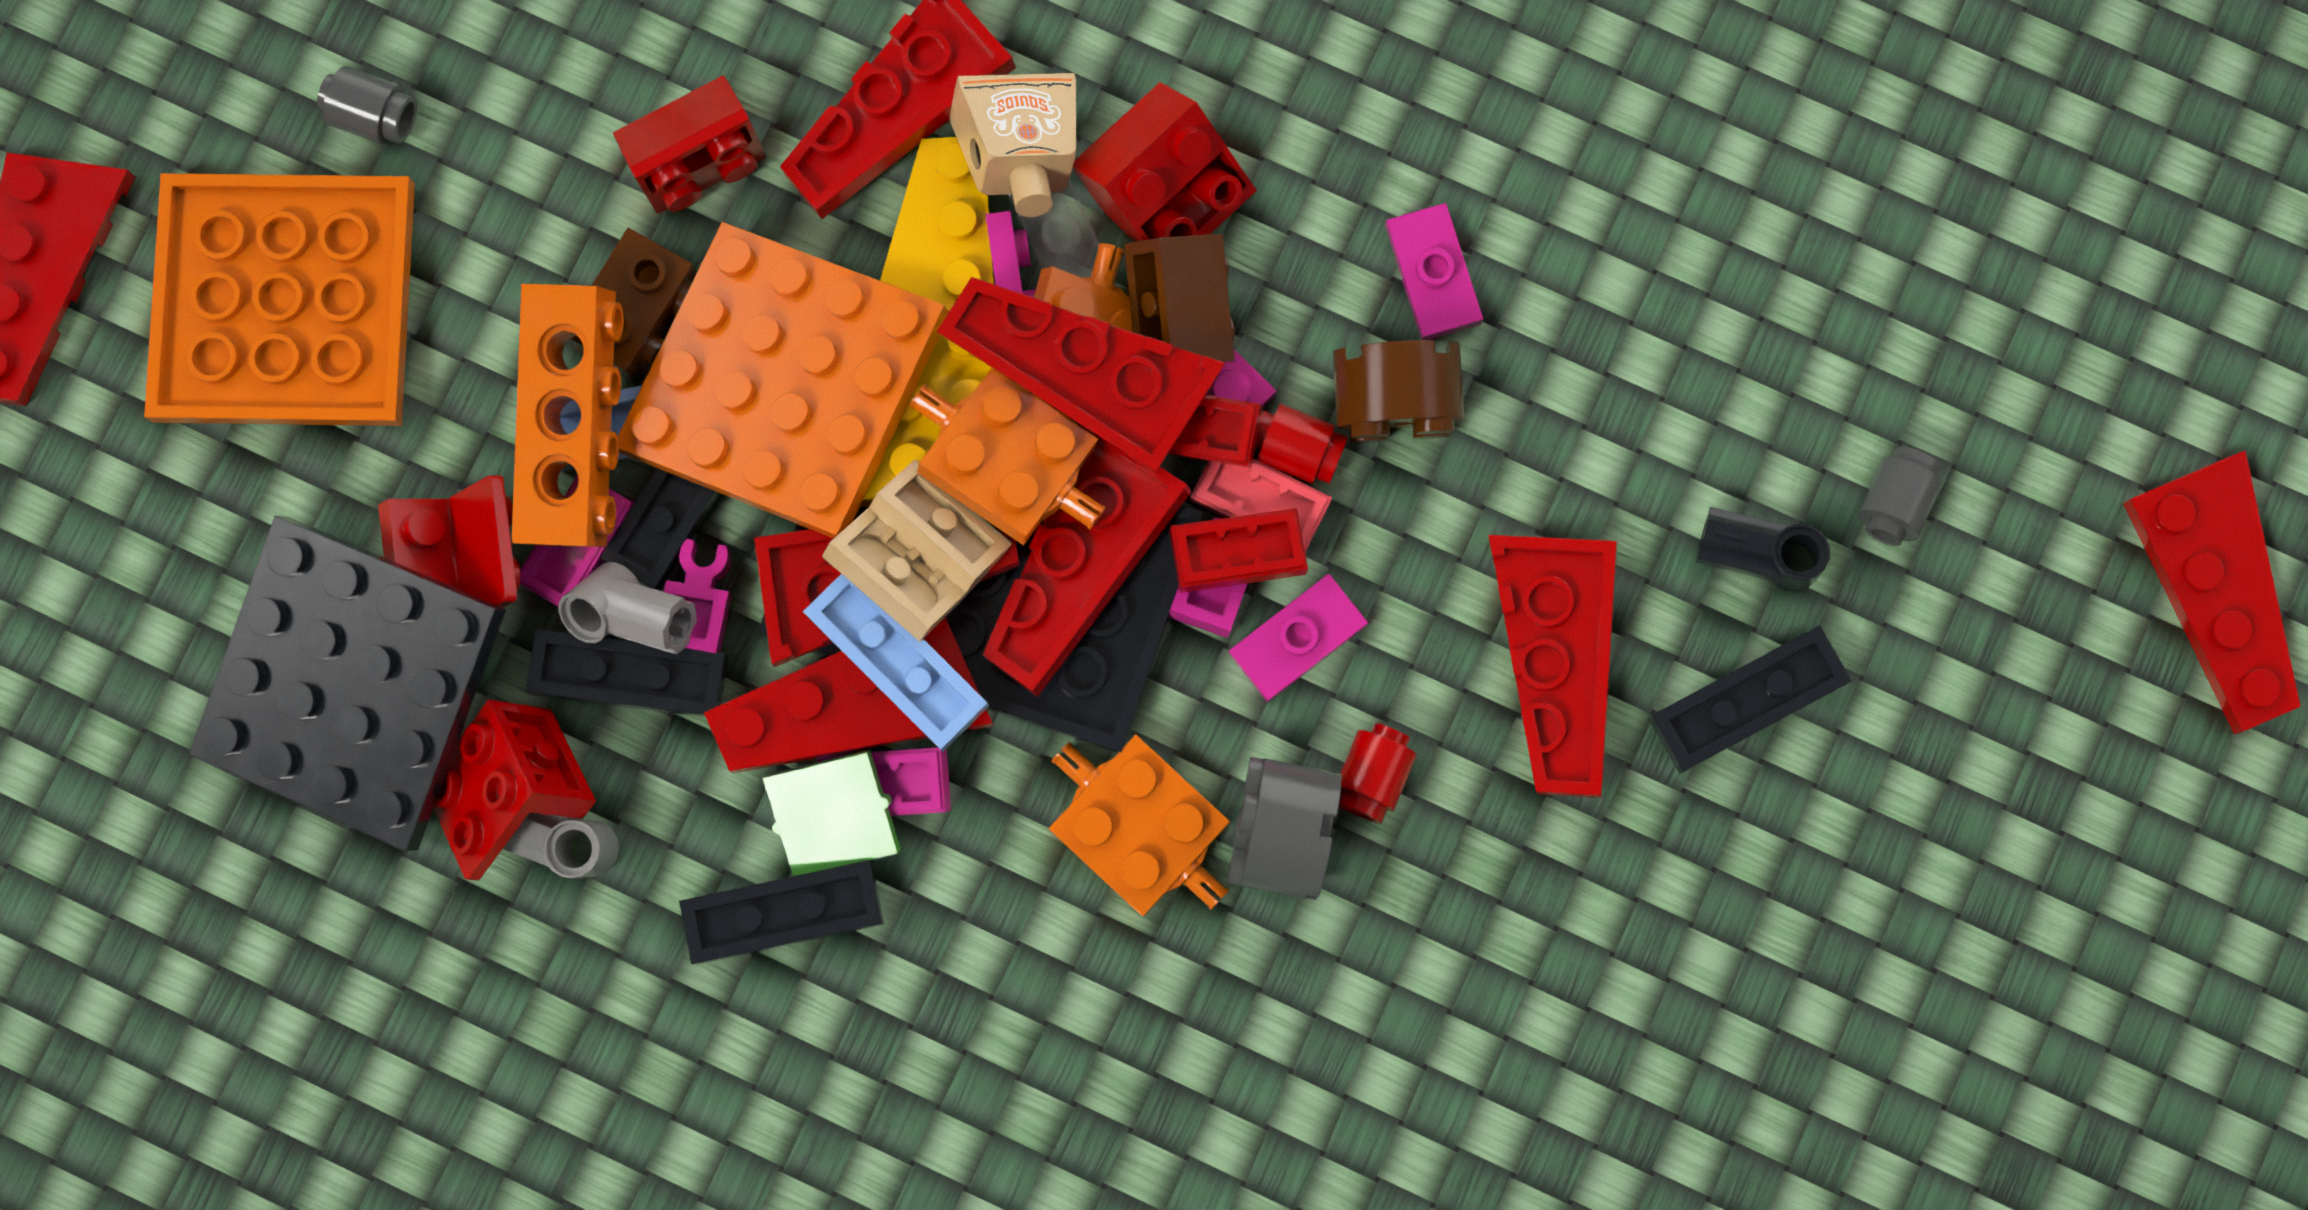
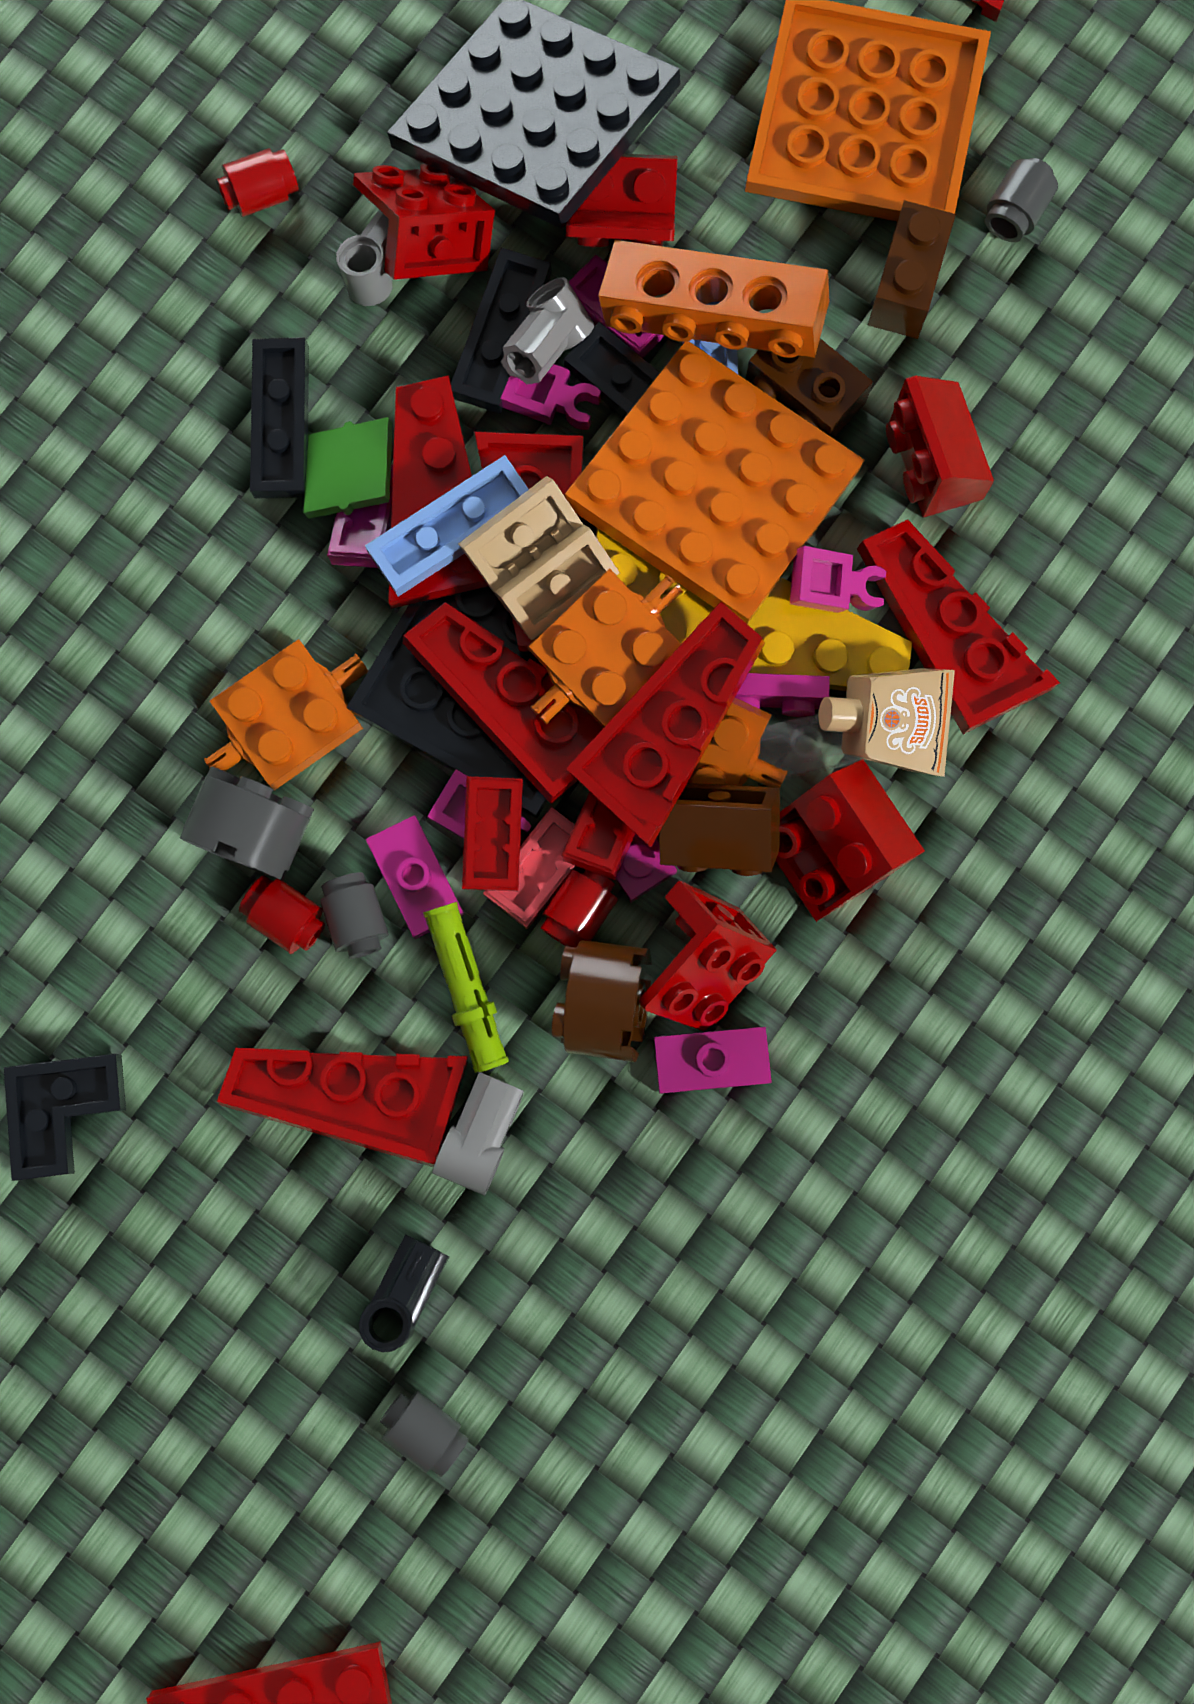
camera: 100 degrees right, 0 degrees up
black plate [1648,625,1852,774] -> none
none -> black plate [4,1054,126,1181]
none -> red brick [216,148,299,217]
none -> dark grey brick [320,872,389,959]
none -> lime pin [423,902,509,1073]
none -> light grey piece [432,1072,524,1196]
none -> red bracket [639,880,777,1031]
none -> dark pink plate [790,546,886,613]
none -> reddish brown brick [868,200,956,339]

